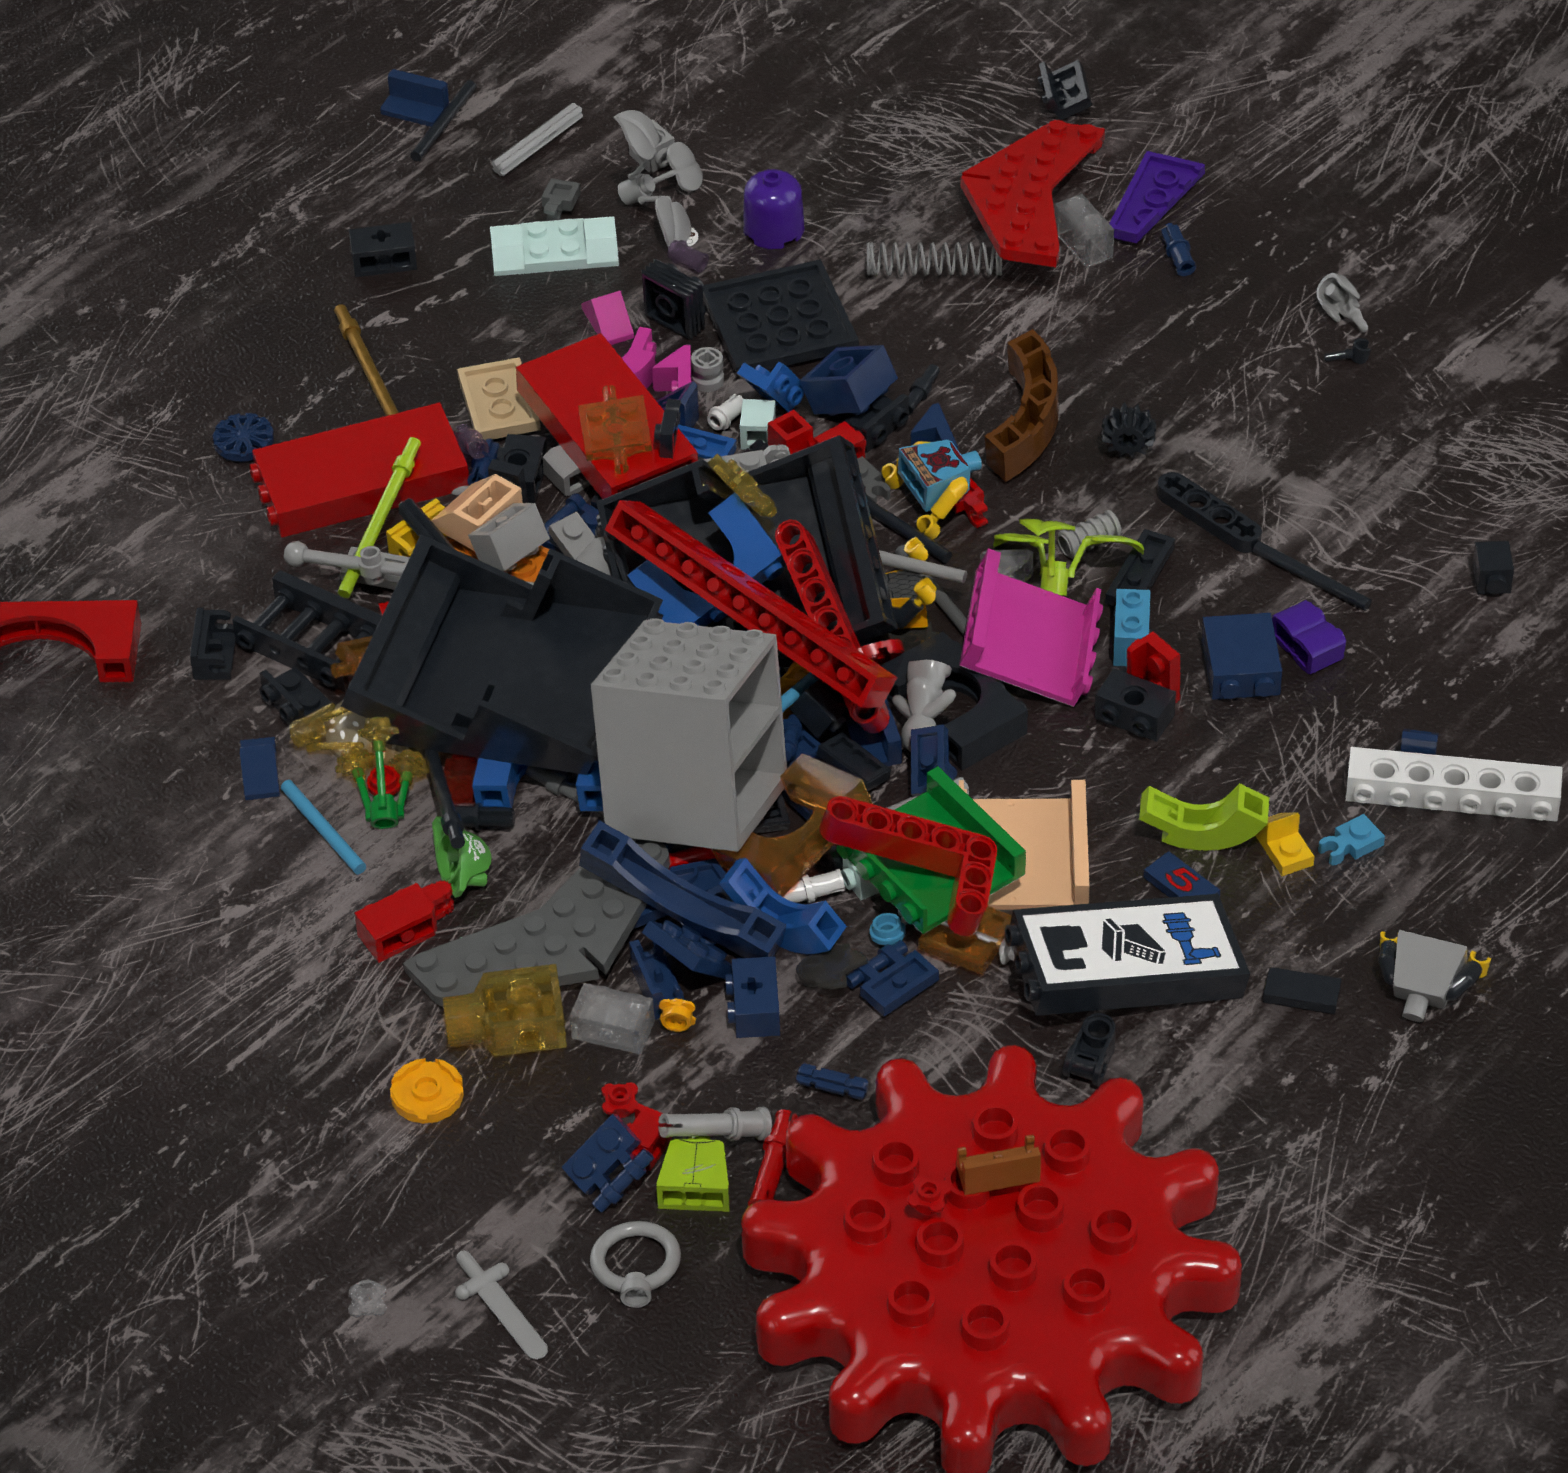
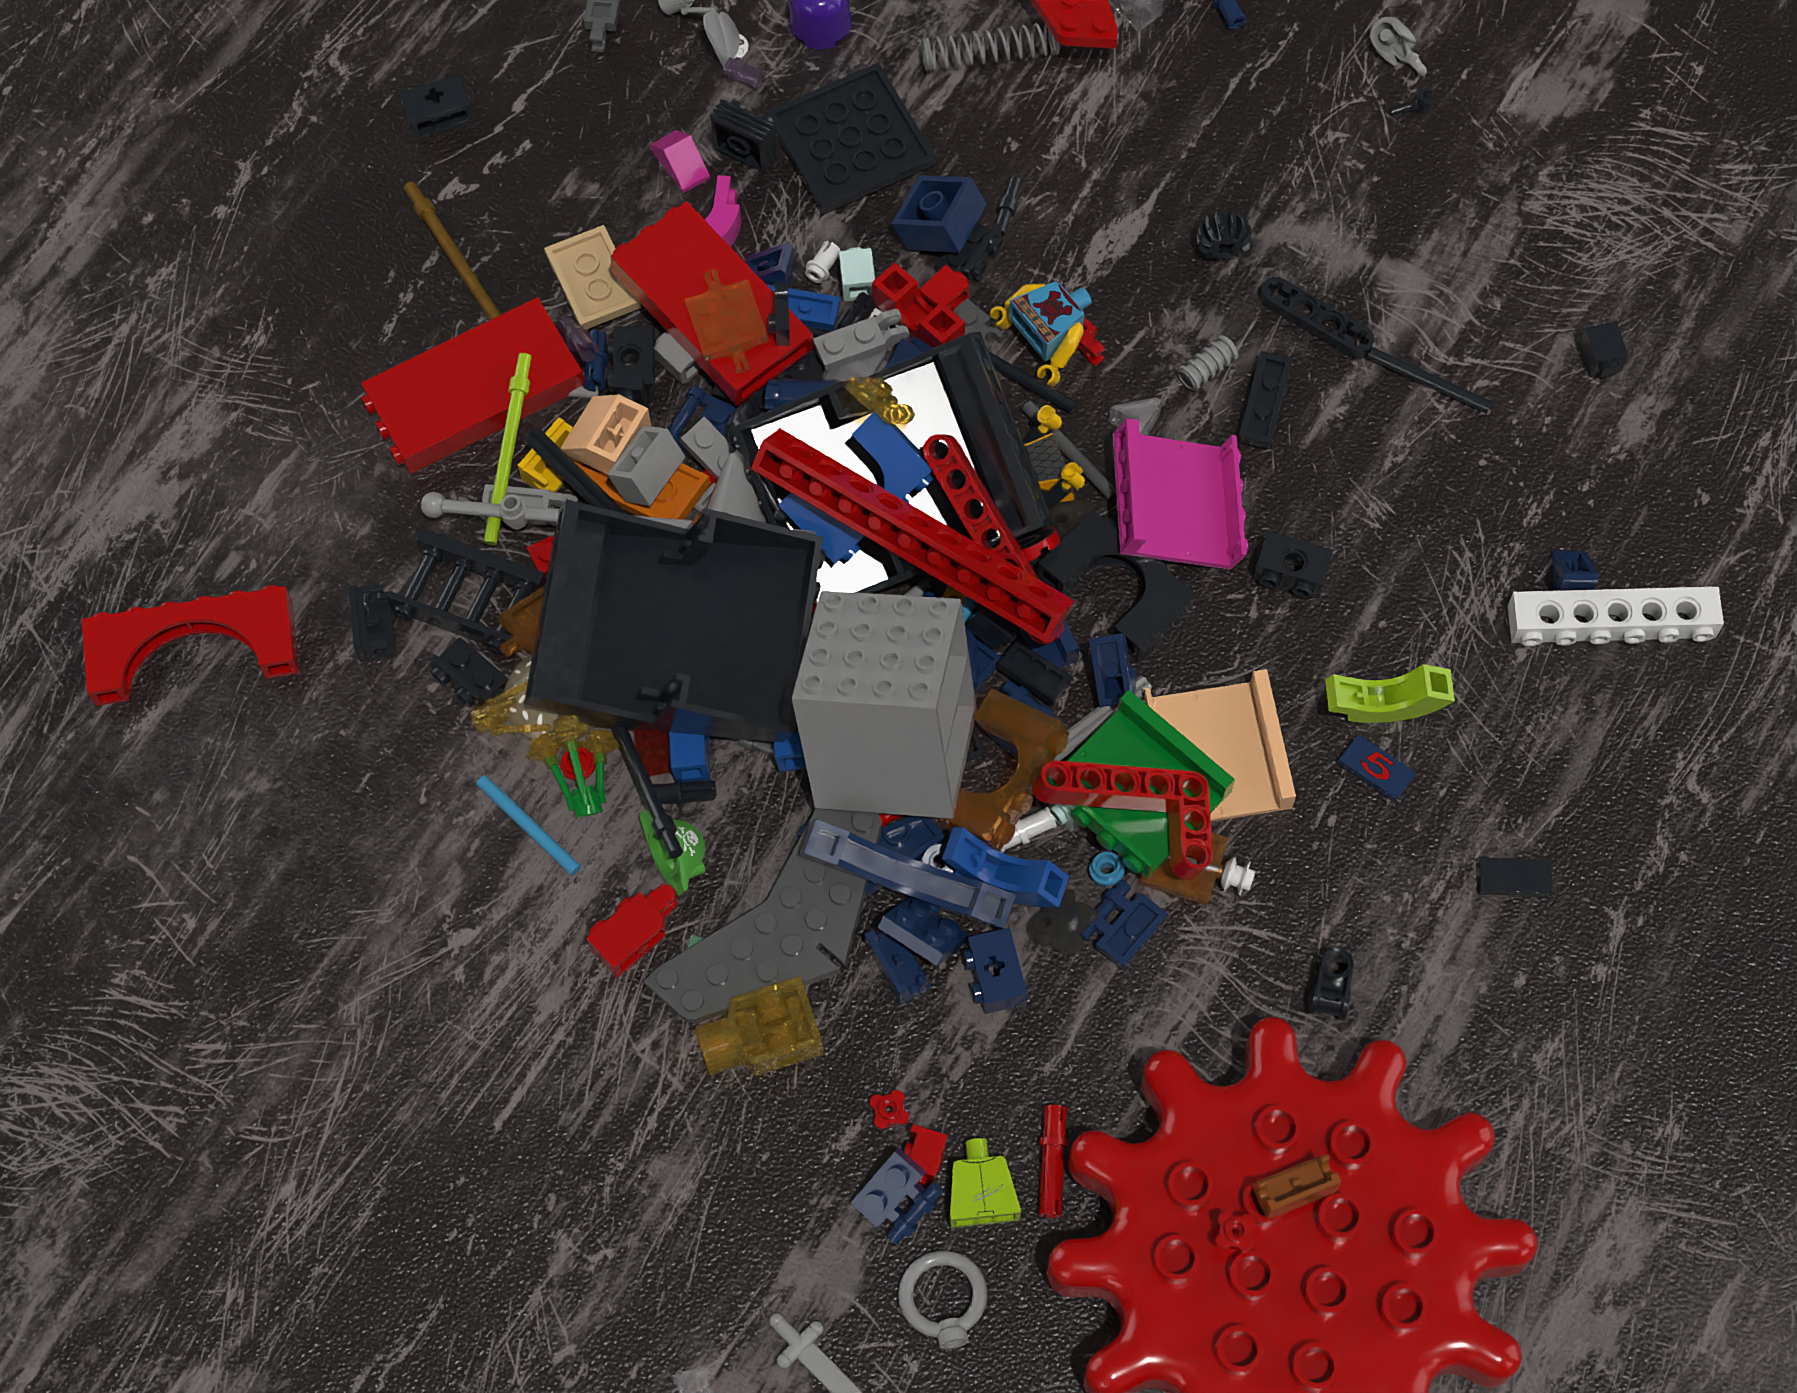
camera: 10 degrees left, 20 degrees up
dark blue wheel [213,413,274,462] -> none
dark blue slope [239,737,280,800] -> none
light orange tile [390,1058,464,1124] -> none
light aqua piece [490,216,619,276] -> none
clear brick [570,983,655,1054] -> none
dark pink slope [652,345,692,392] -> none
light orange plate [659,999,696,1032] -> none
light grey pin [659,1107,772,1141] -> none
light grey wheel [691,347,724,392] -> none
blue bracket [737,362,804,412] -> none
dark blue axle [796,1064,869,1100] -> none
light grey bar [879,550,967,584] -> none
light grey piece [892,659,956,752] -> none
dark blue slope [911,403,958,449] -> none
reddish brown brick [985,329,1059,482] -> none
lime plant [993,519,1144,596] -> none
brick [1005,894,1250,1015] -> none
dark azure brick [1113,589,1150,666] -> none
red bracket [1127,631,1180,703] -> none
dark blue brick [1201,613,1282,700] -> none
yellow slope [1255,813,1315,876] -> none
dark purple brick [1272,600,1346,674] -> none
dark azure plate [1318,814,1385,866] -> none
light grey torso [1378,930,1491,1022] -> none

